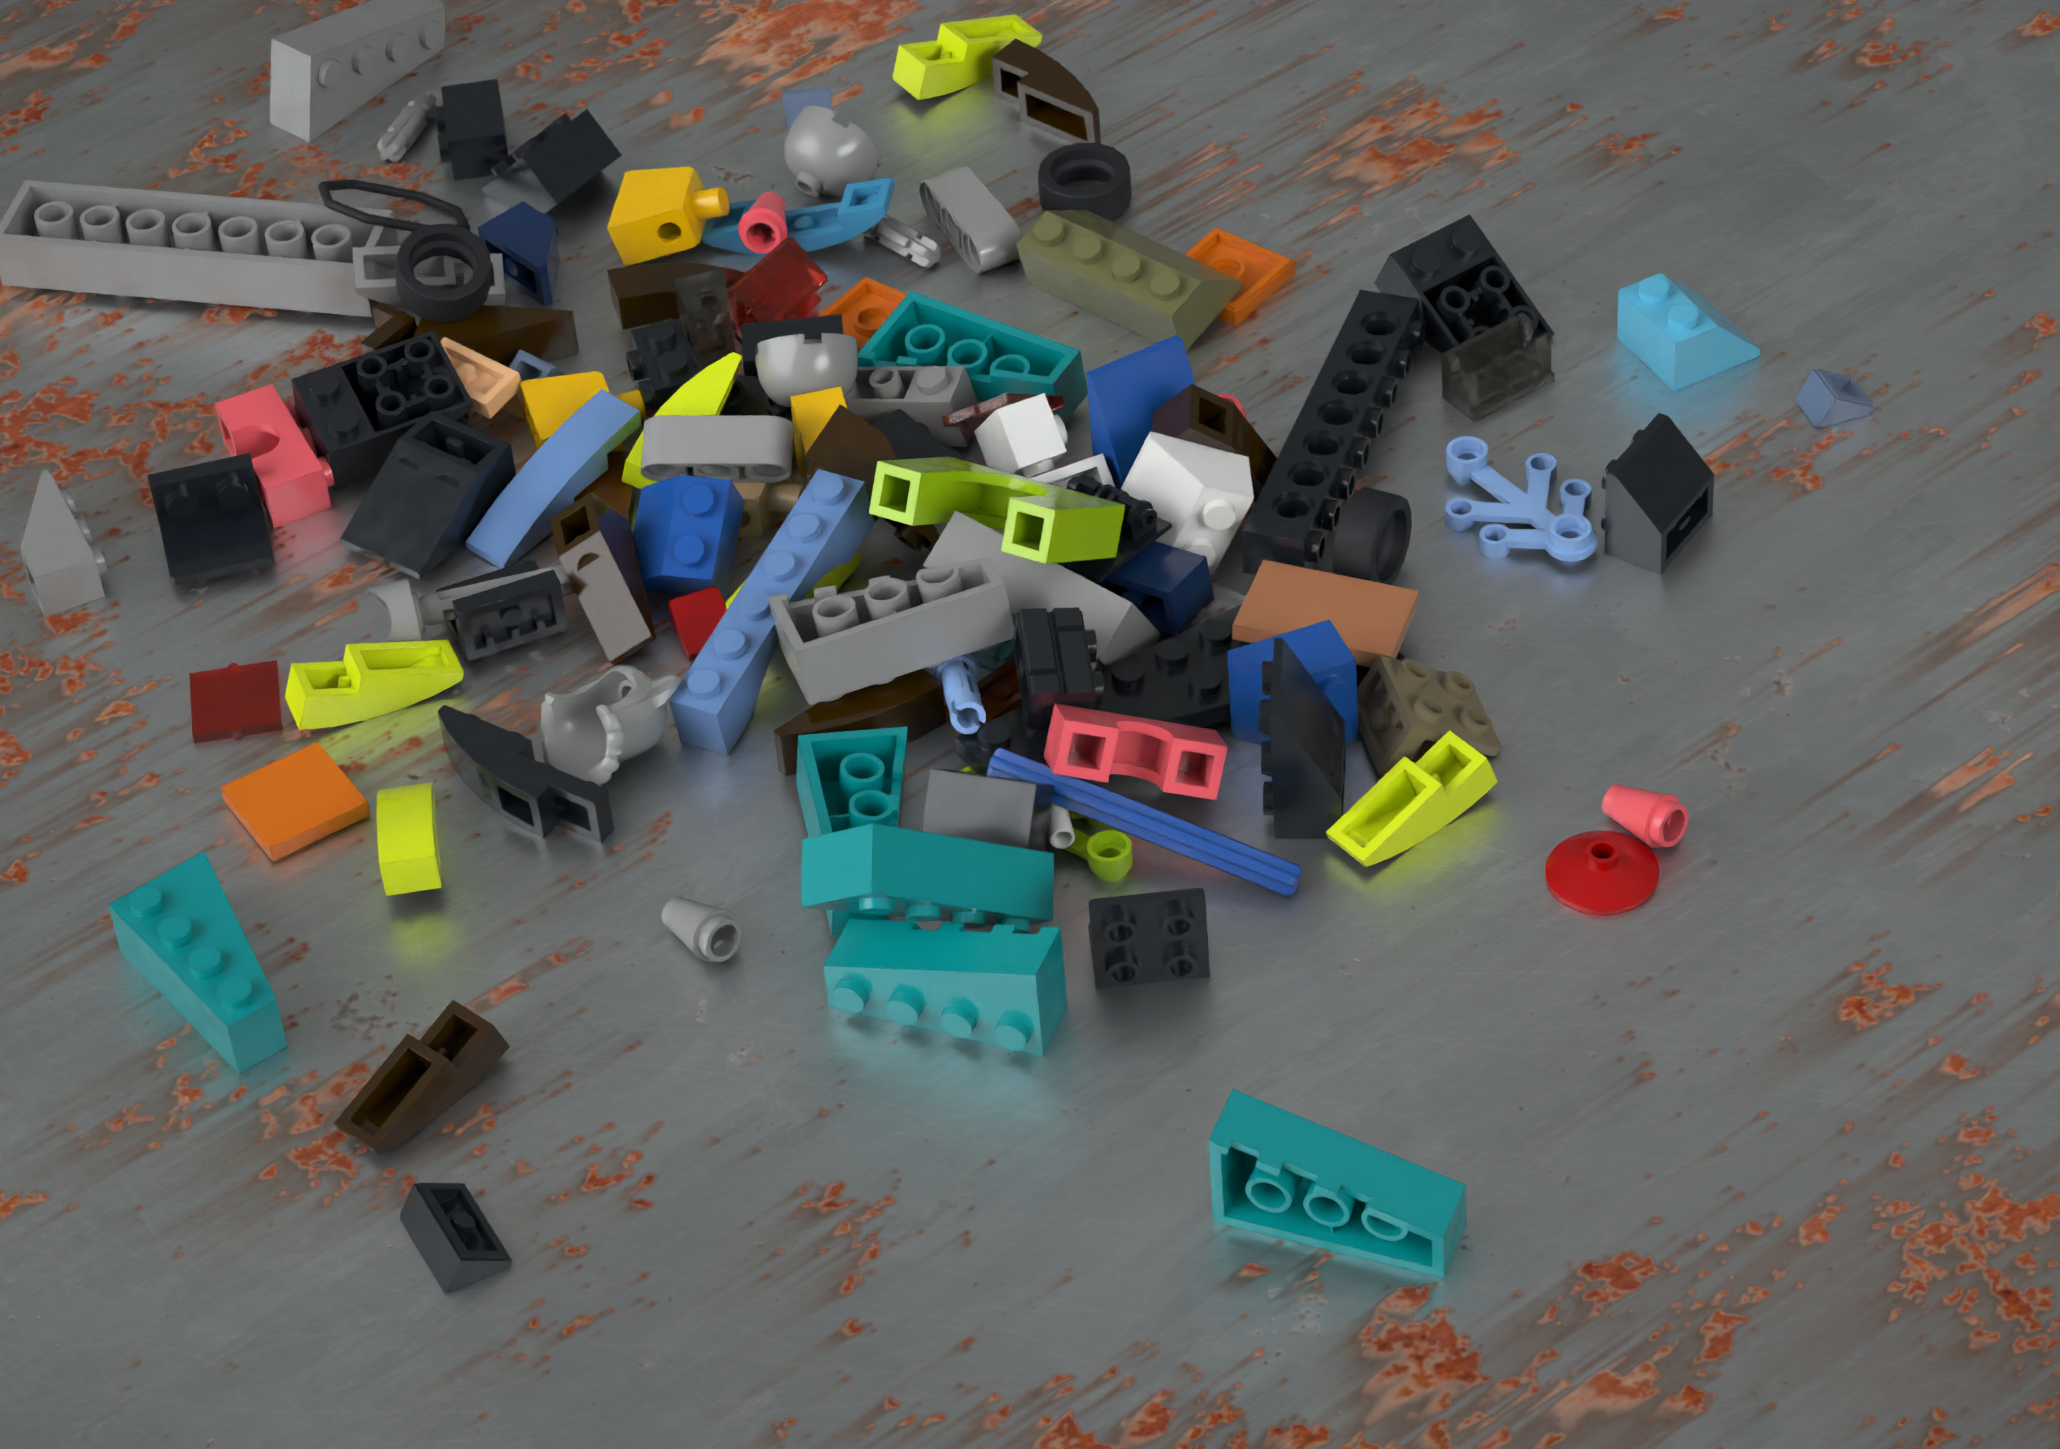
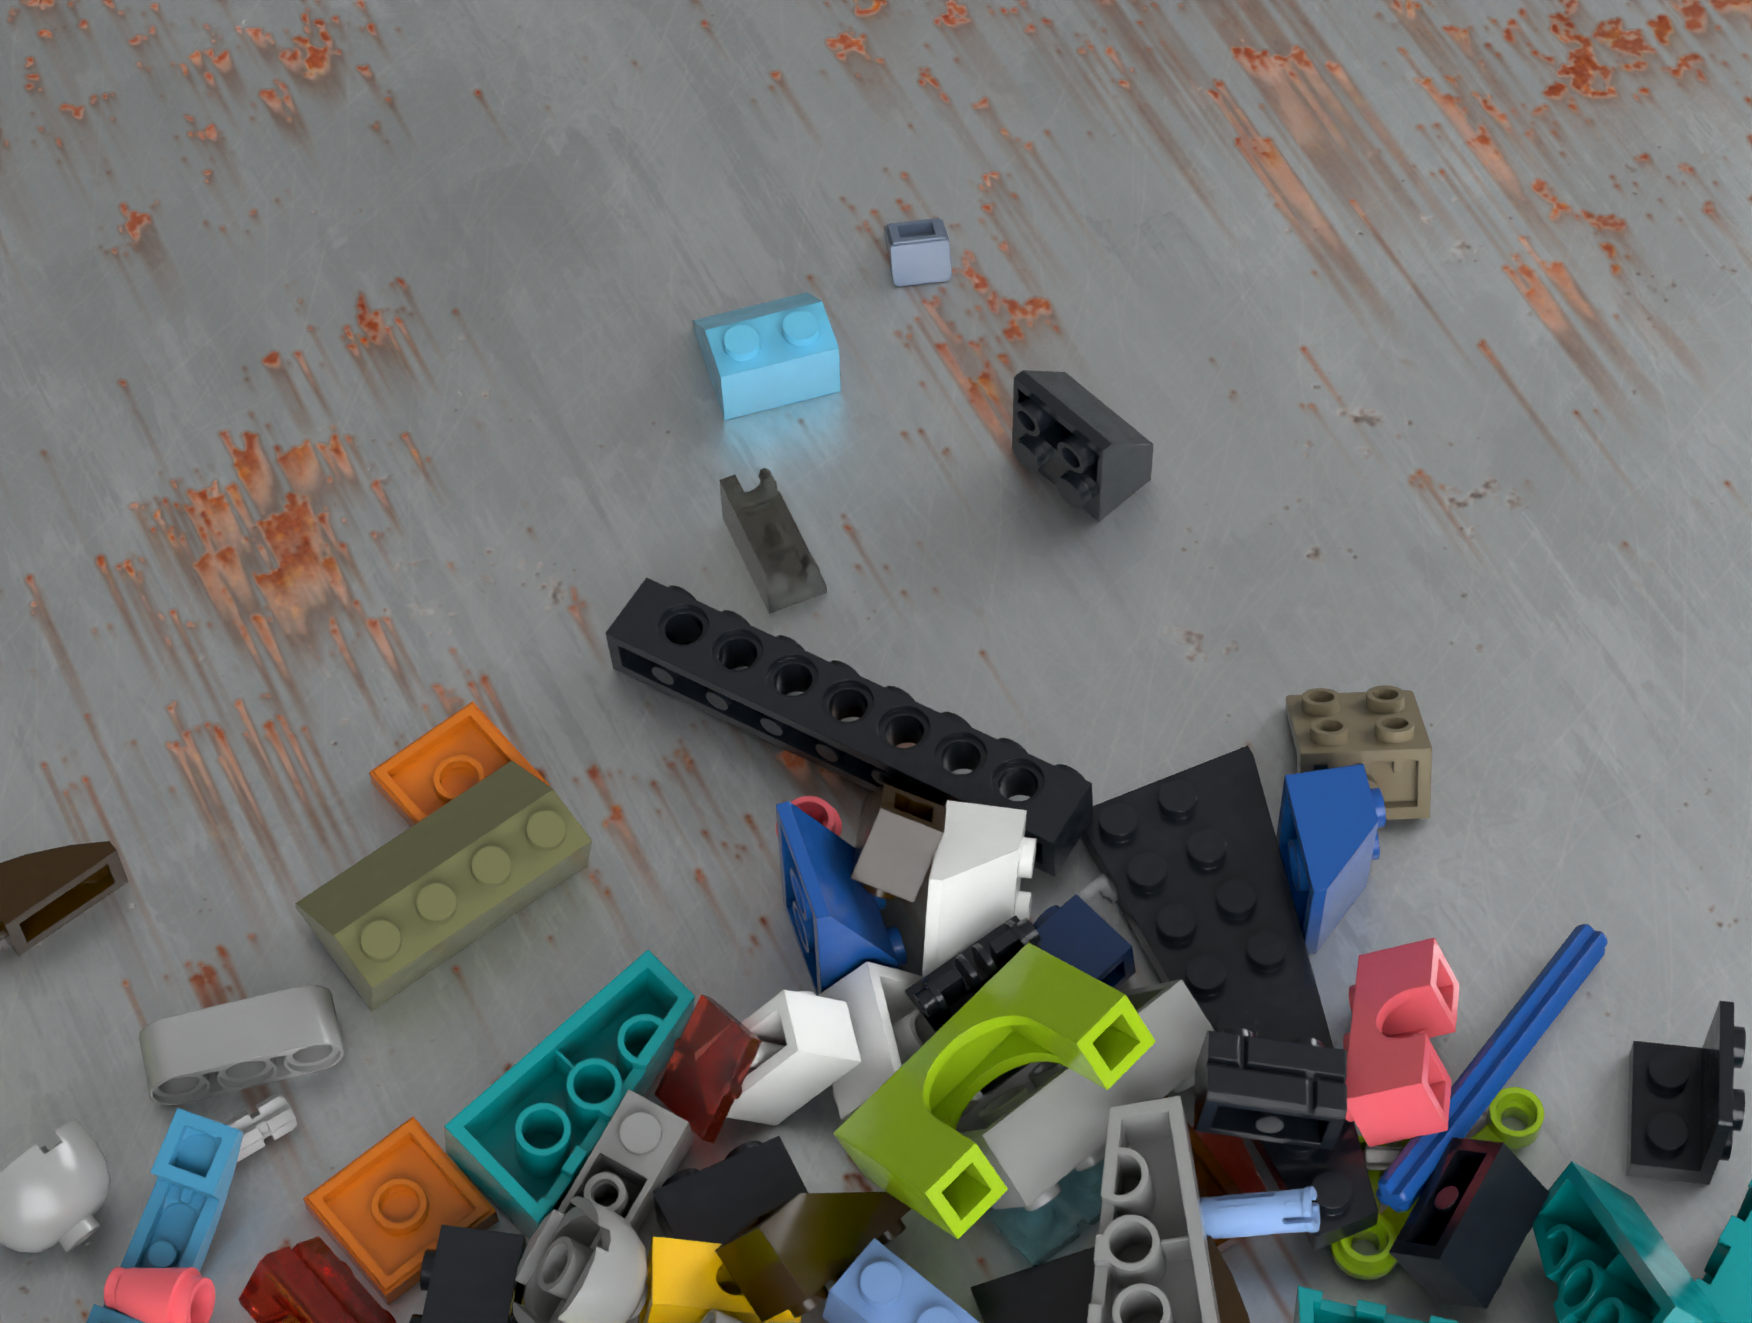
camera: 80 degrees left, 15 degrees up
black tyre [1038,142,1132,221] -> none
nougat tile [1232,560,1419,668] -> none
black slope [1259,638,1346,839] -> none
neon yellow slope [1326,730,1498,867] -> none
black tyre [1332,487,1412,585] -> none
black slope [1374,214,1555,378] -> none
light blue plant [1445,436,1597,562] -> none
red dish [1545,830,1659,915] -> none
coral cone [1602,784,1689,848] -> none

